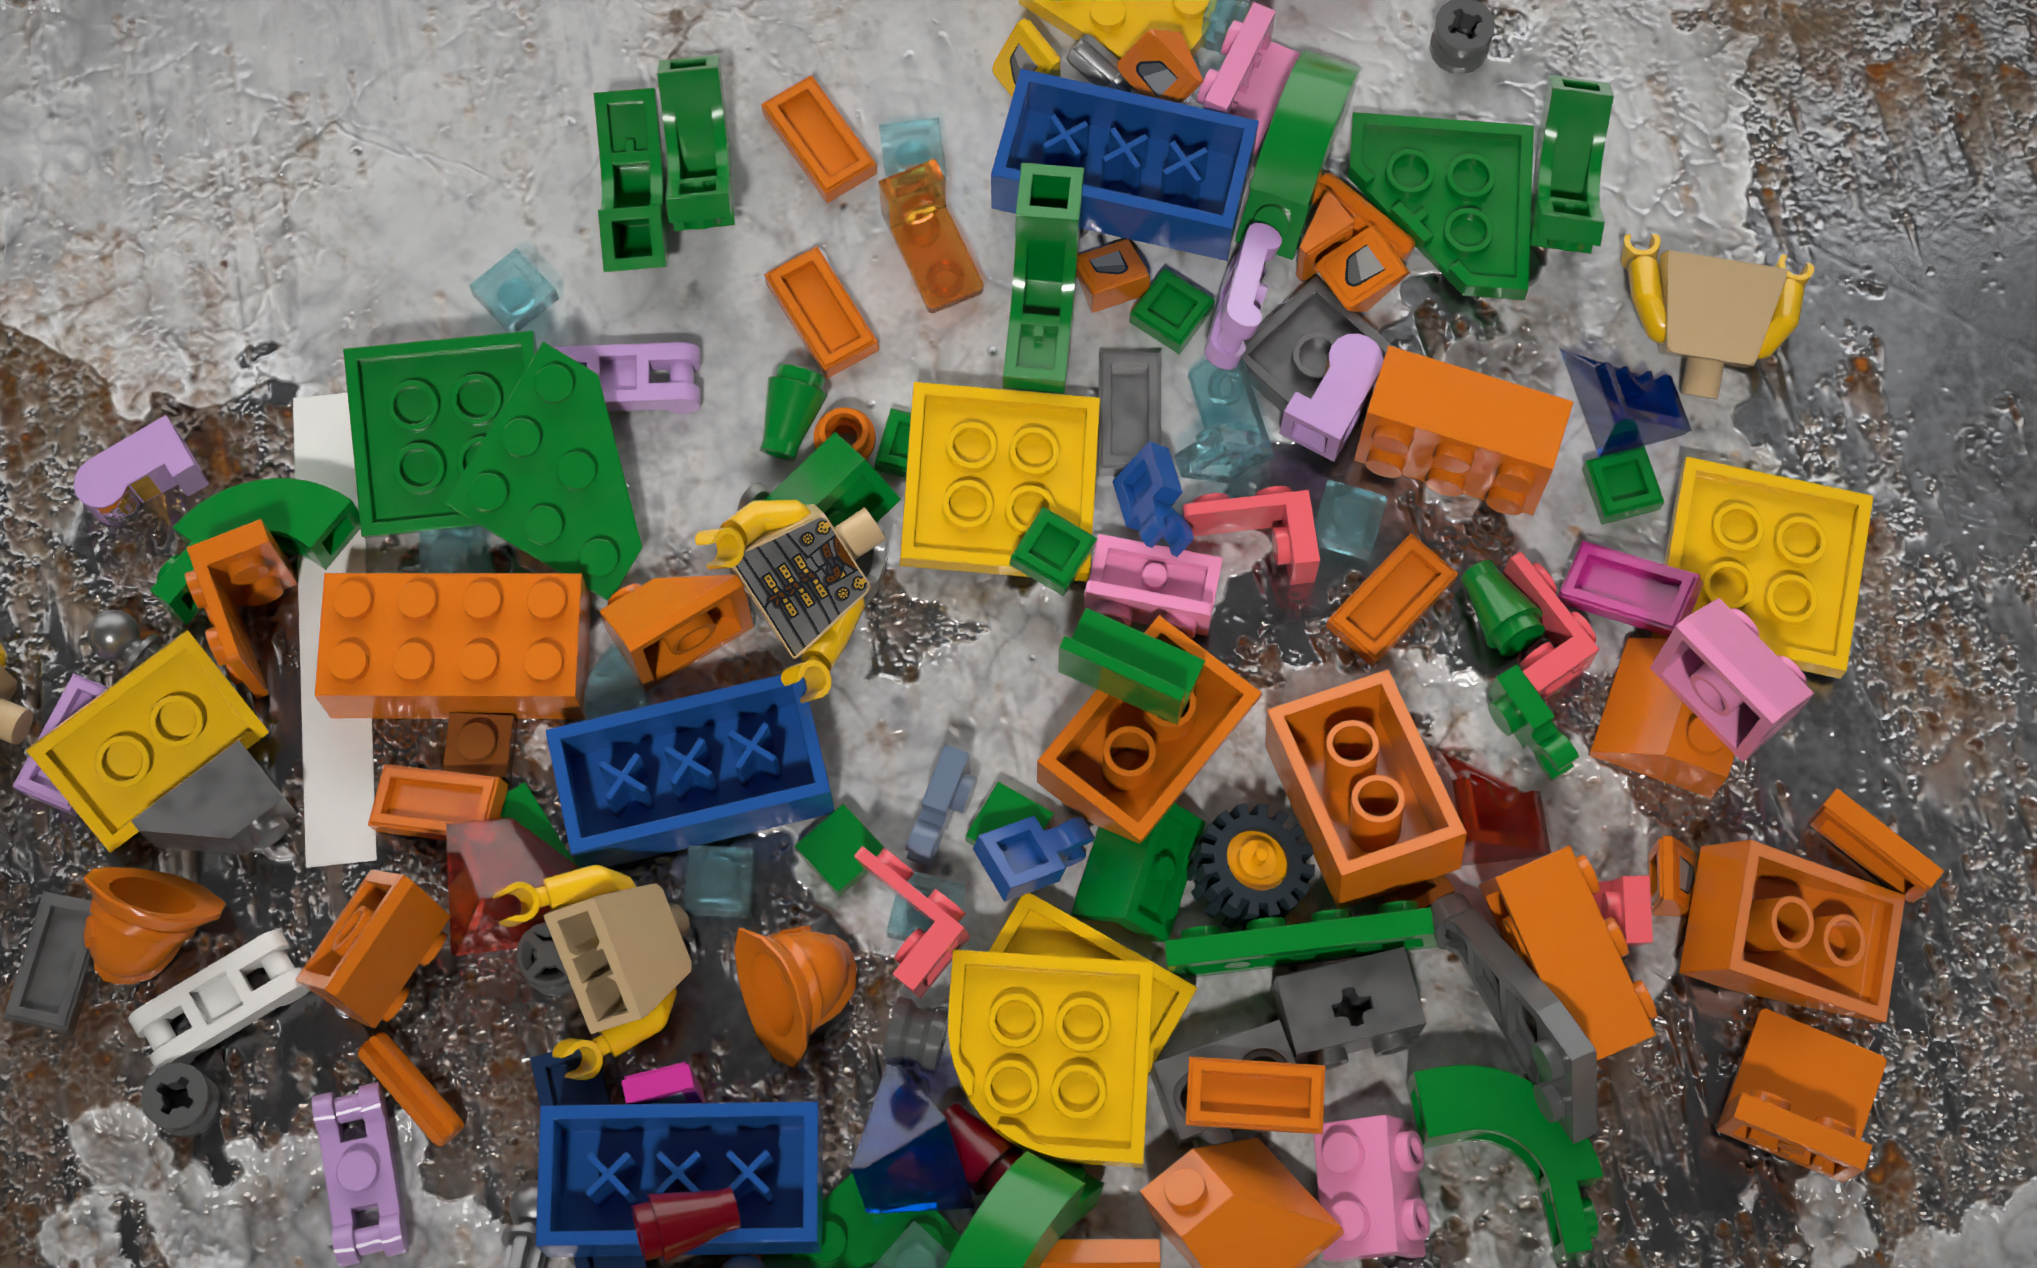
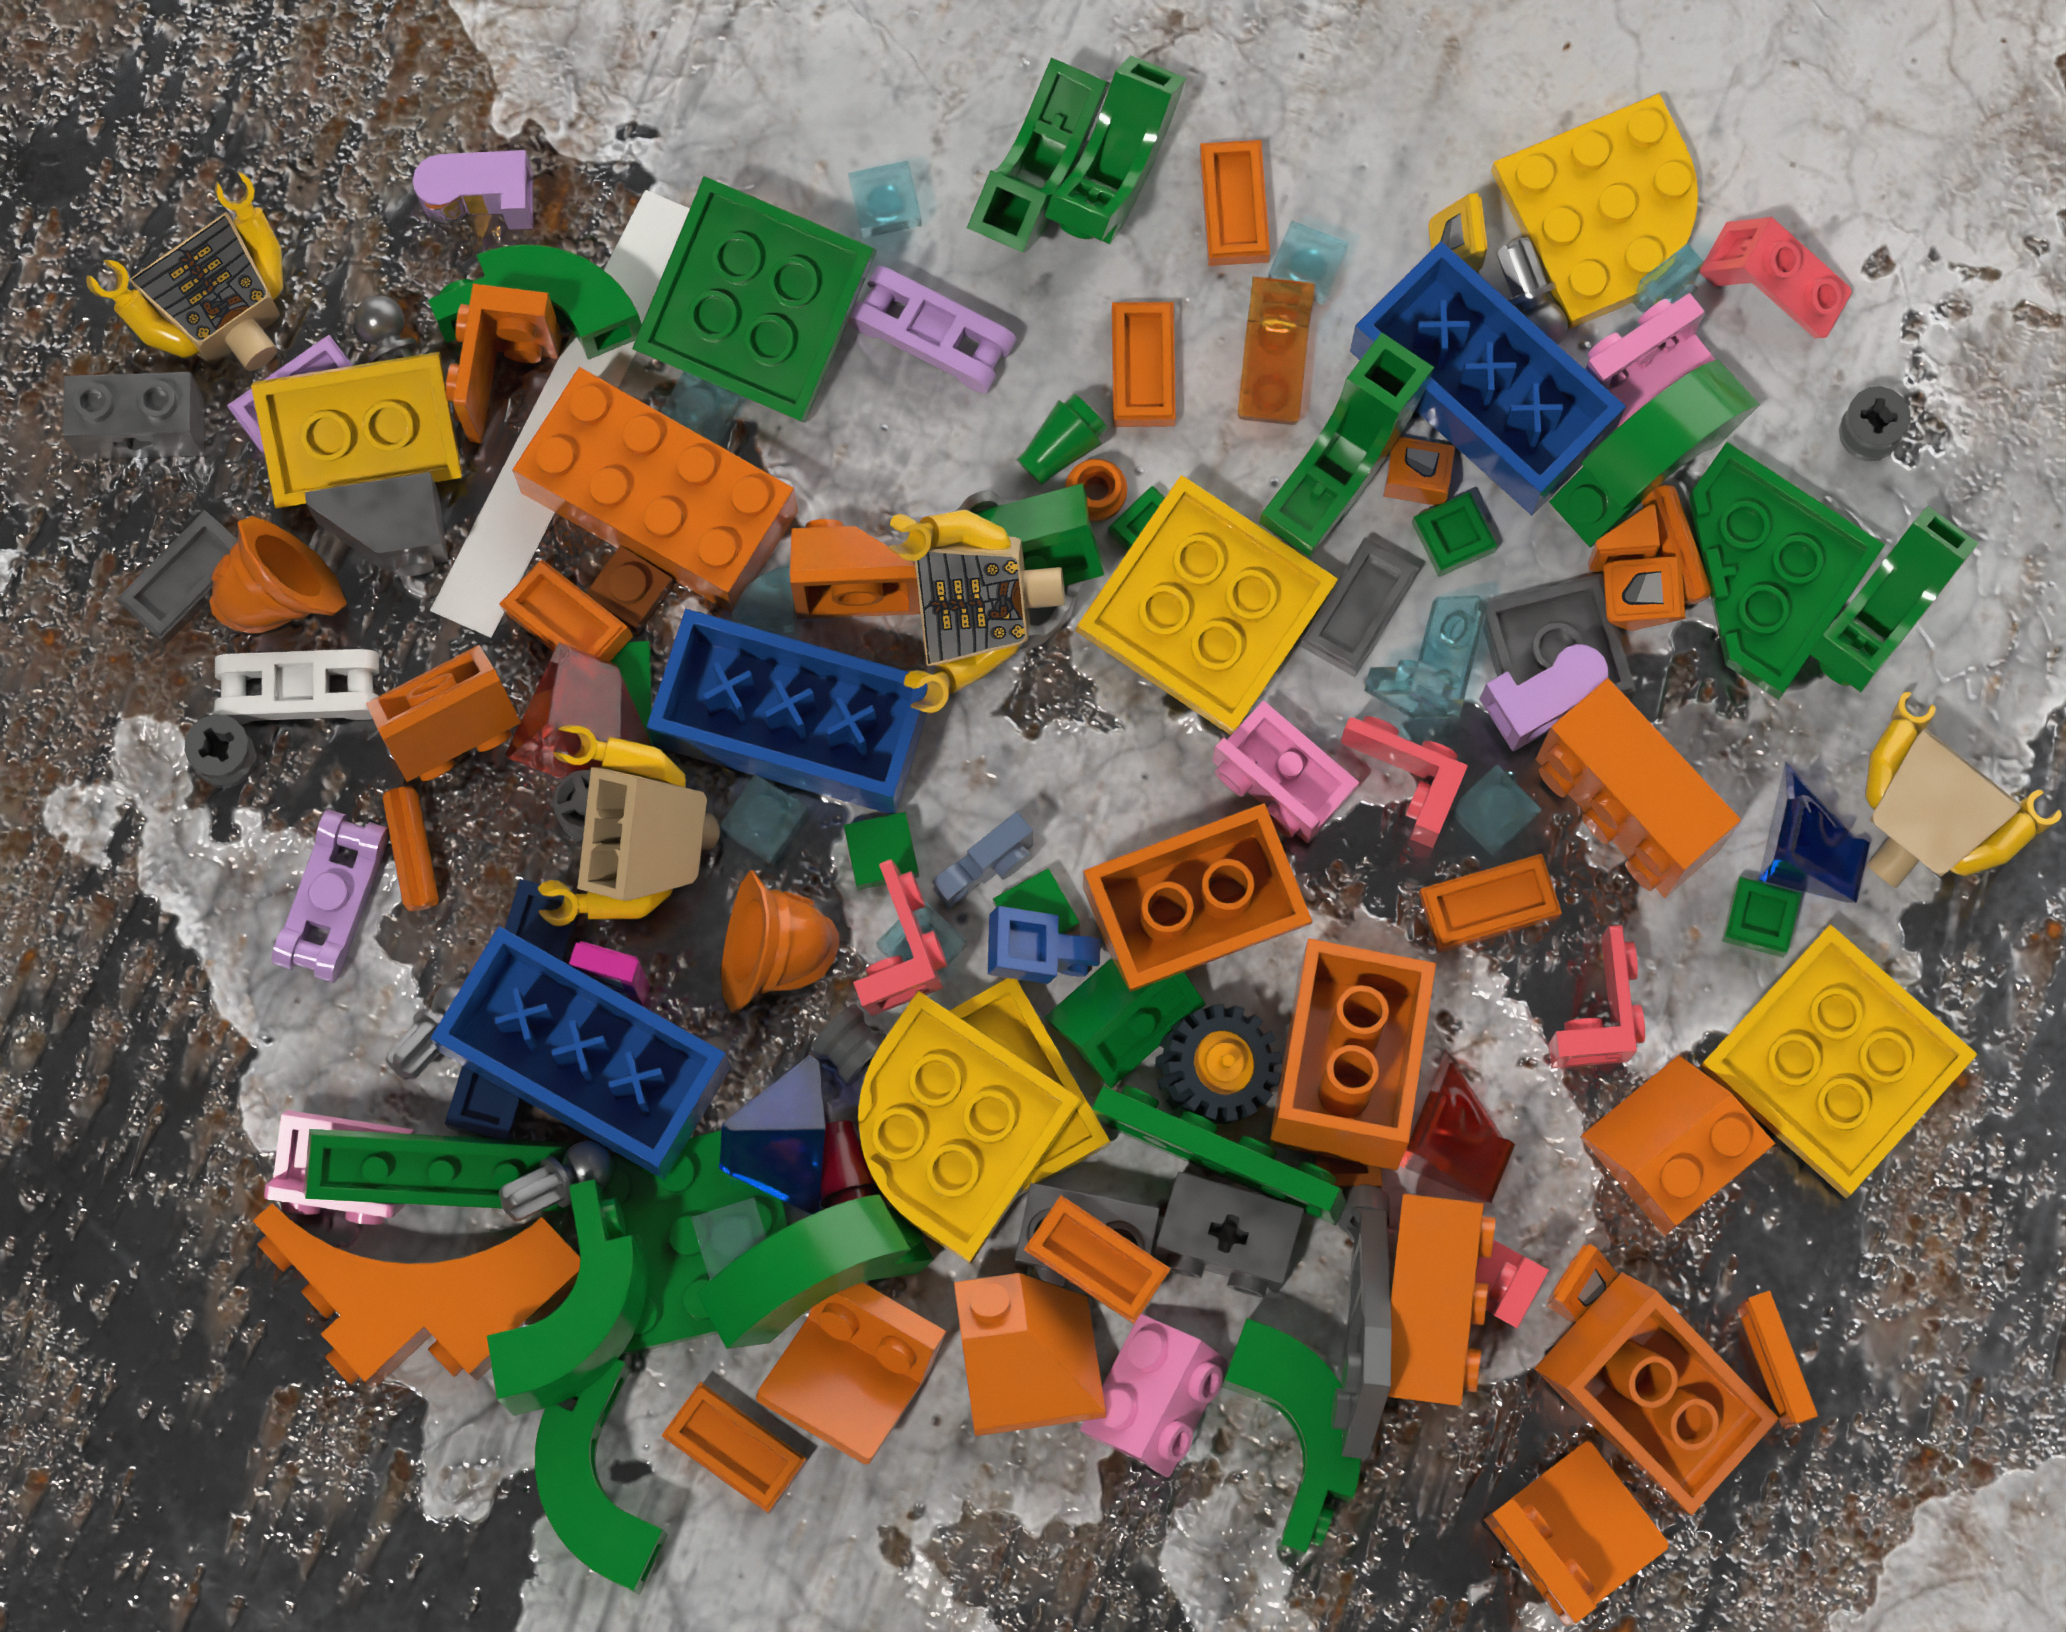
camera: 30 degrees right, 5 degrees up
green plate [444,341,642,602] -> none
dark red cone [632,1187,741,1264] -> none
green tile [1009,507,1098,597] -> none
green panel [1058,608,1206,725] -> none
blue plate [1112,441,1194,557] -> none
orange slope [1116,29,1204,104] -> none
lavender plate [1204,223,1282,370] -> none
green cone [1461,560,1545,656] -> none
green plate [1487,664,1580,781] -> none
dark pink tile [1558,541,1704,637] -> none
bright pink slope [1650,598,1814,762] -> none

